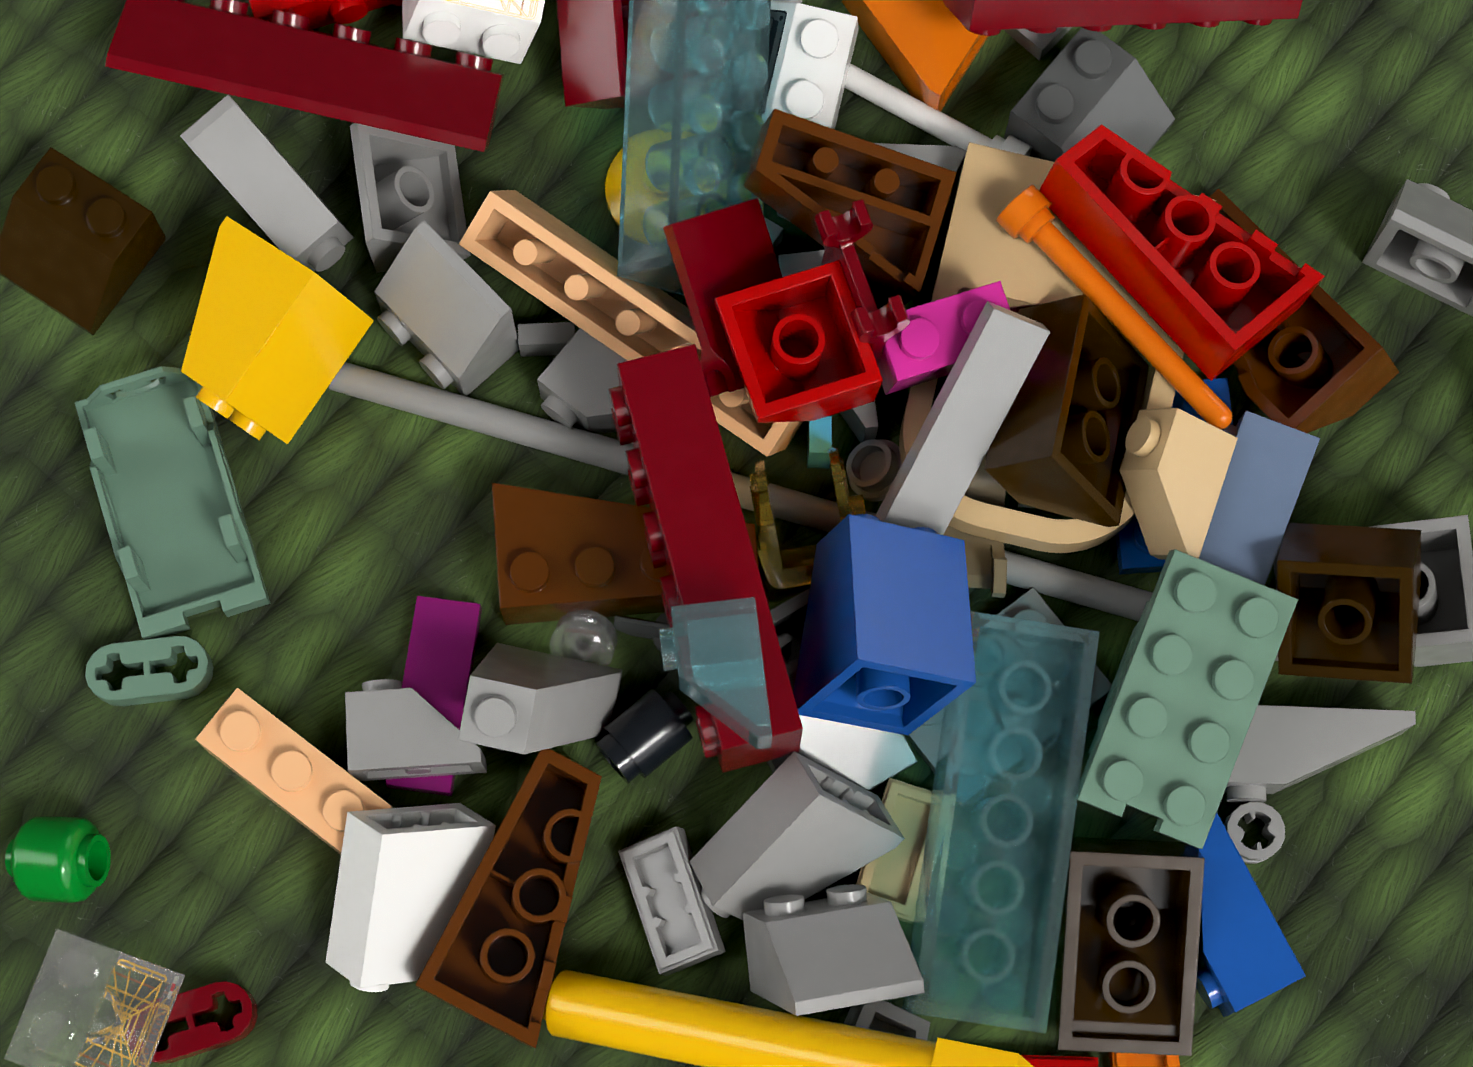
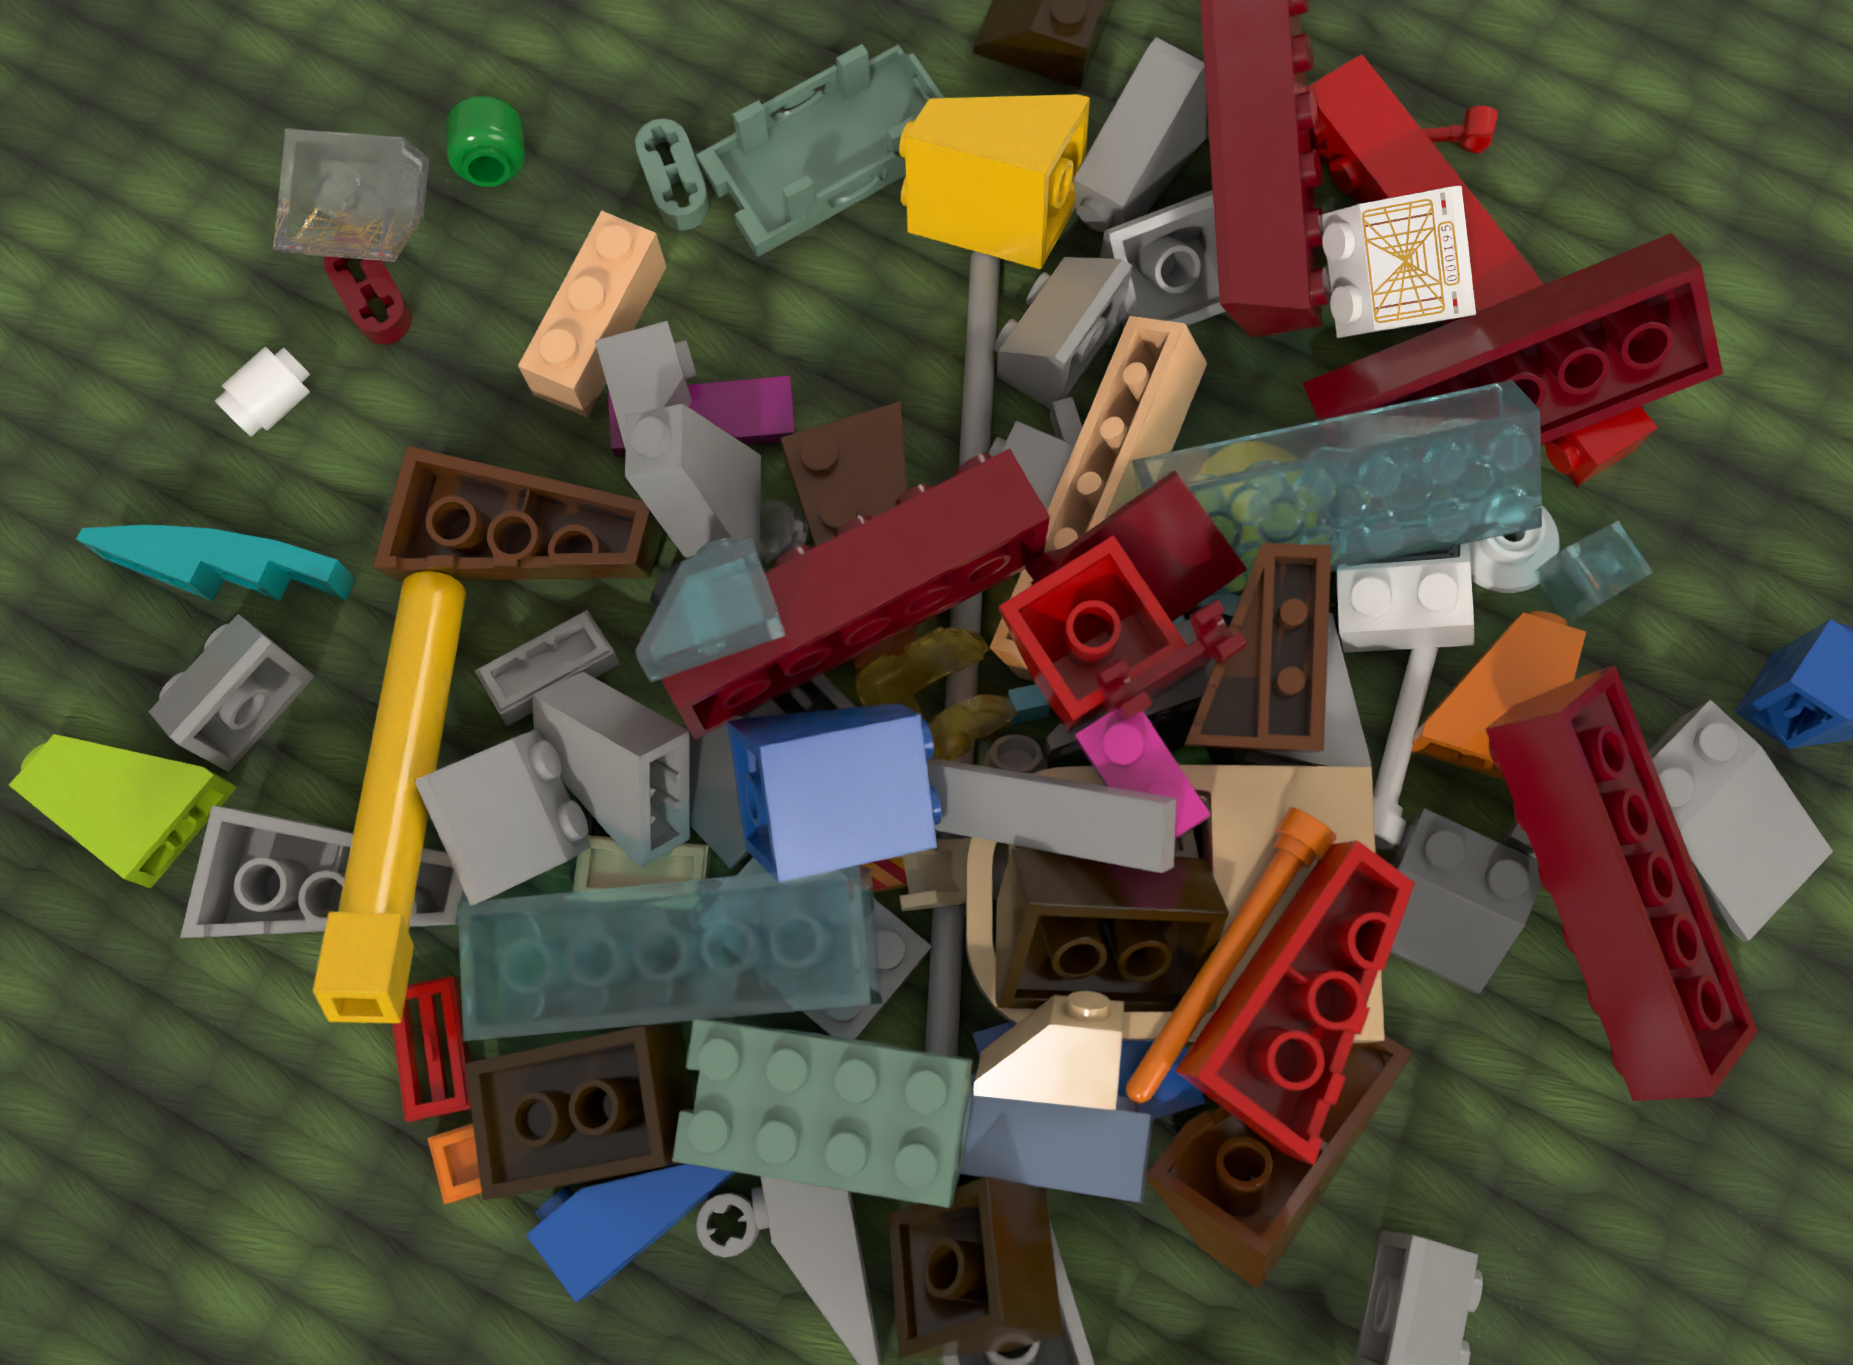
camera: 80 degrees right, 0 degrees up
white slope [326,803,496,992] -> none

